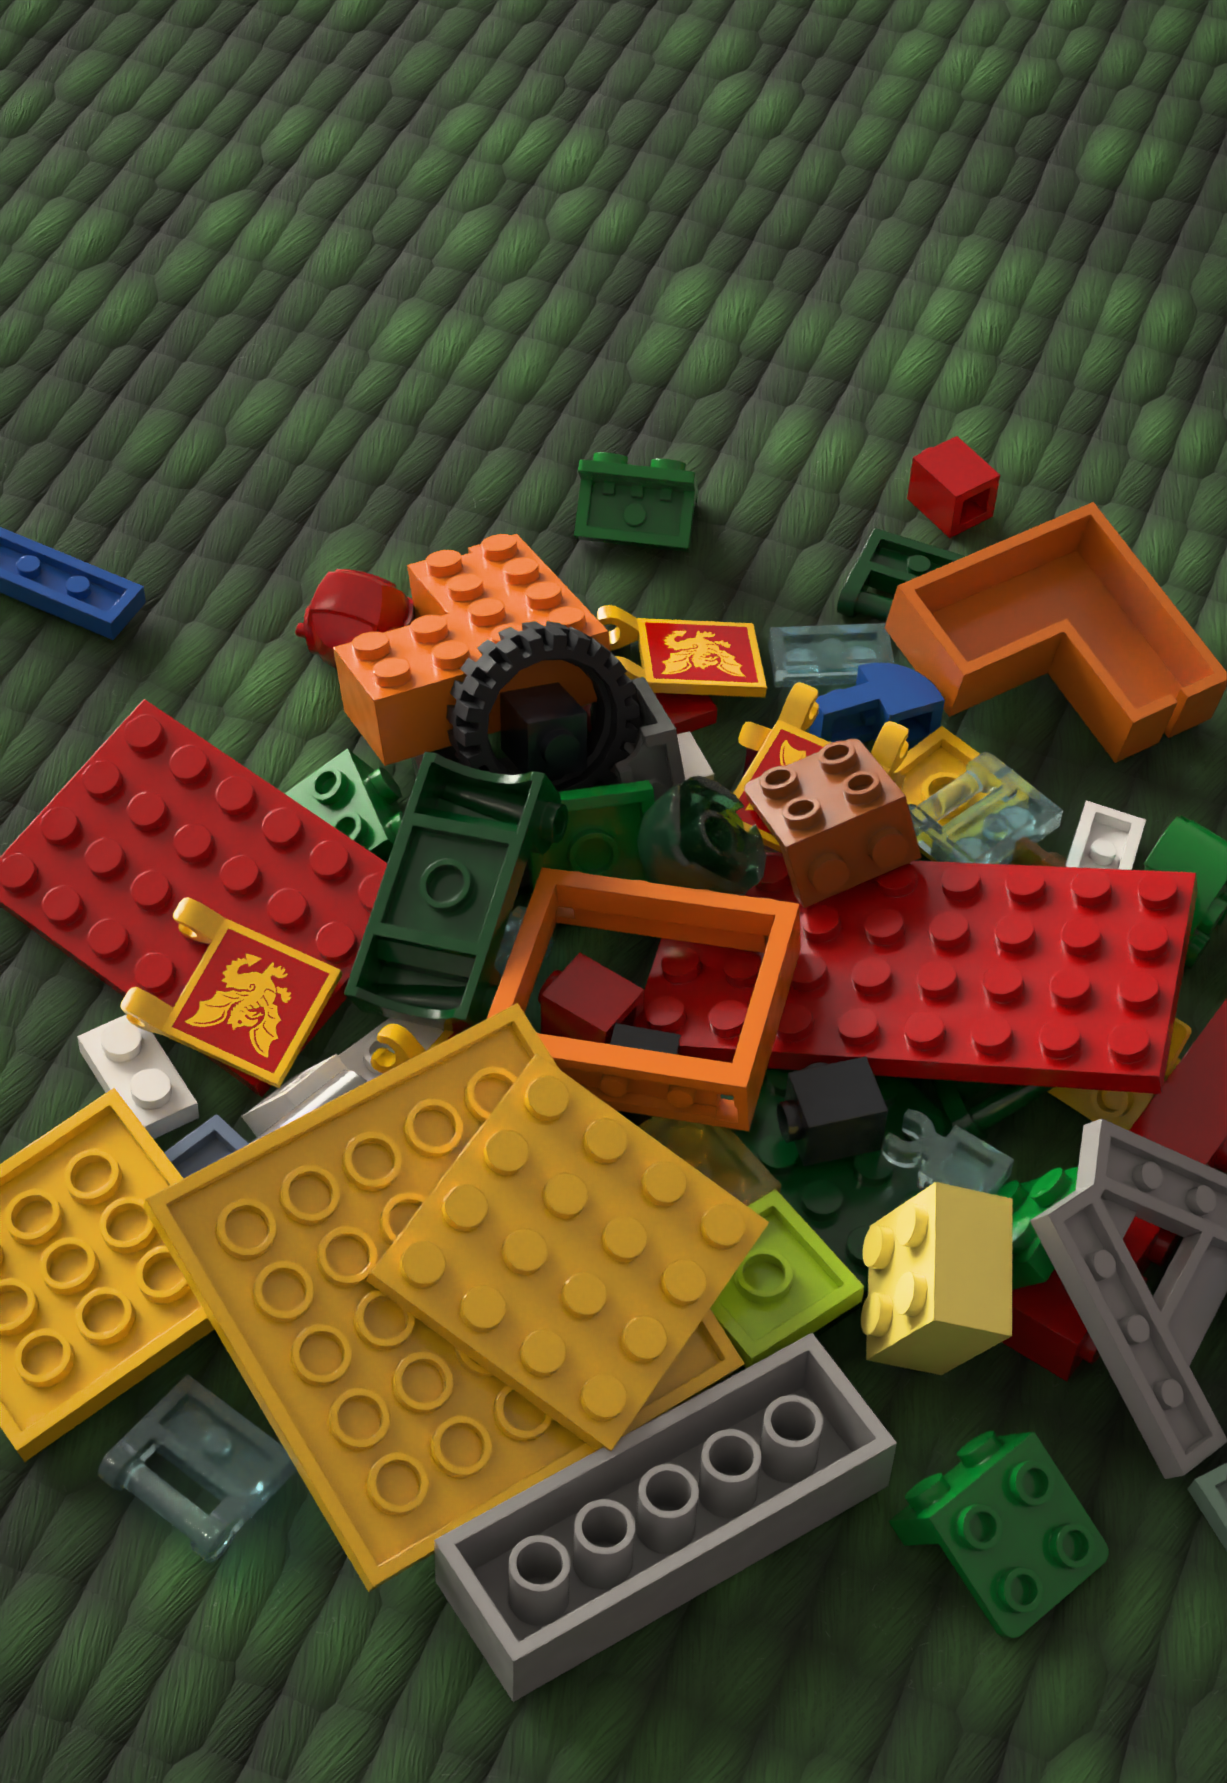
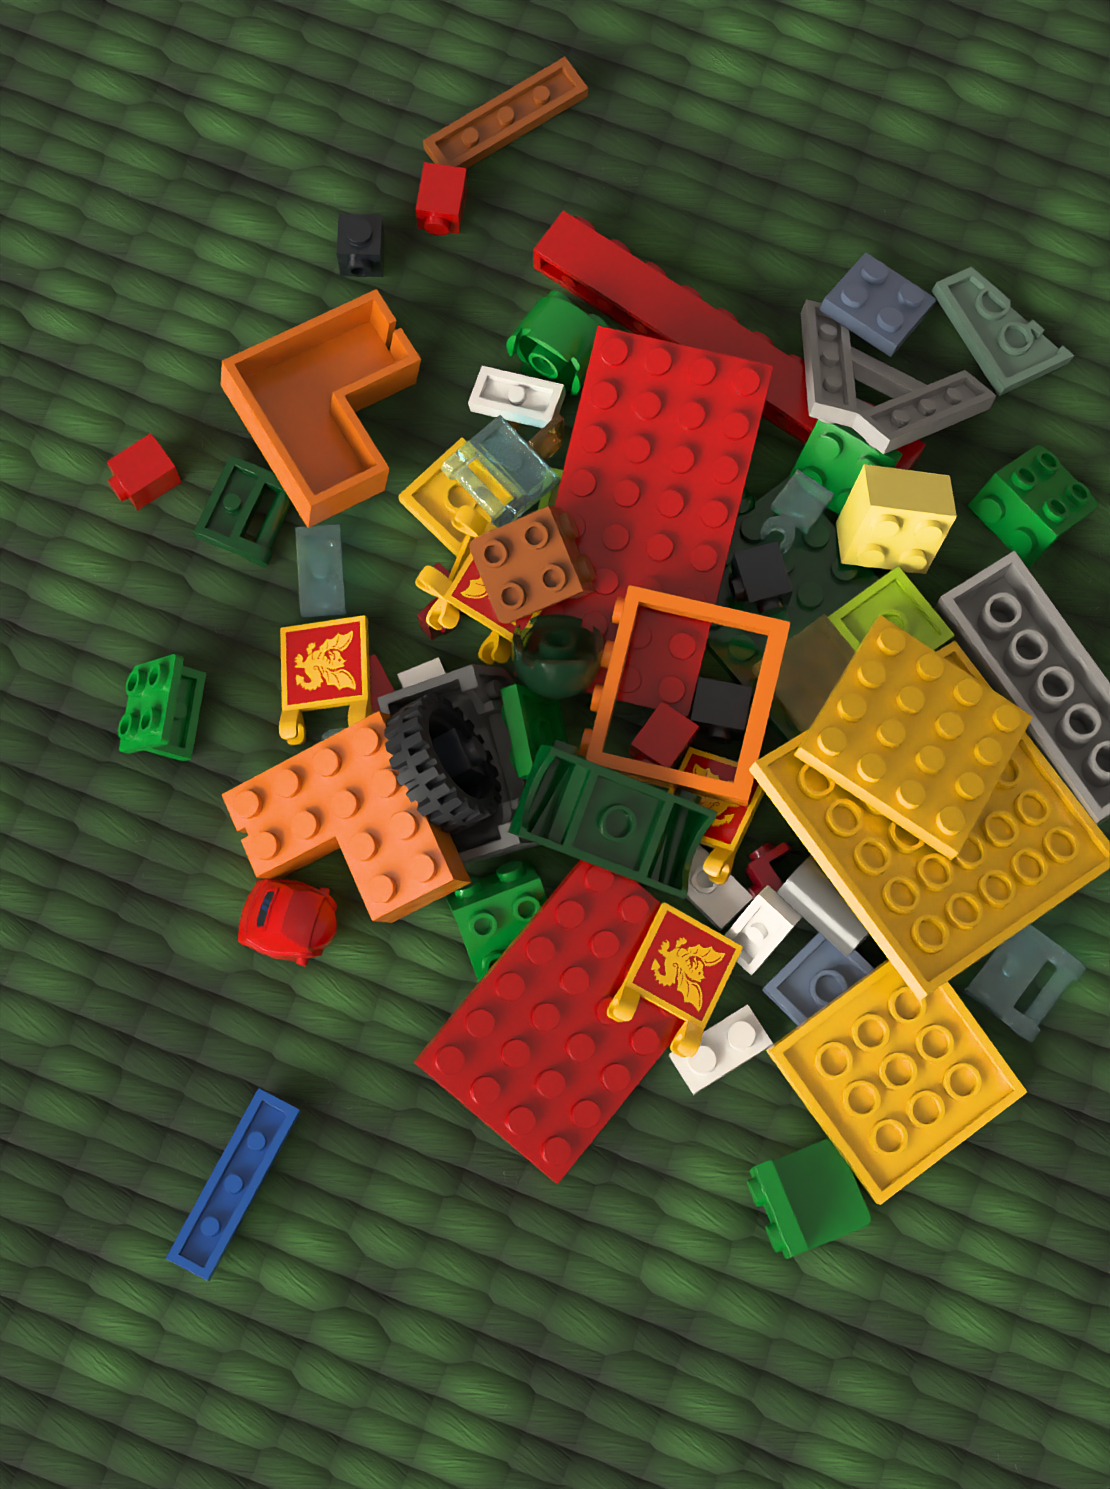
camera: 90 degrees left, 25 degrees up
blue brick [809,663,945,749] -> none

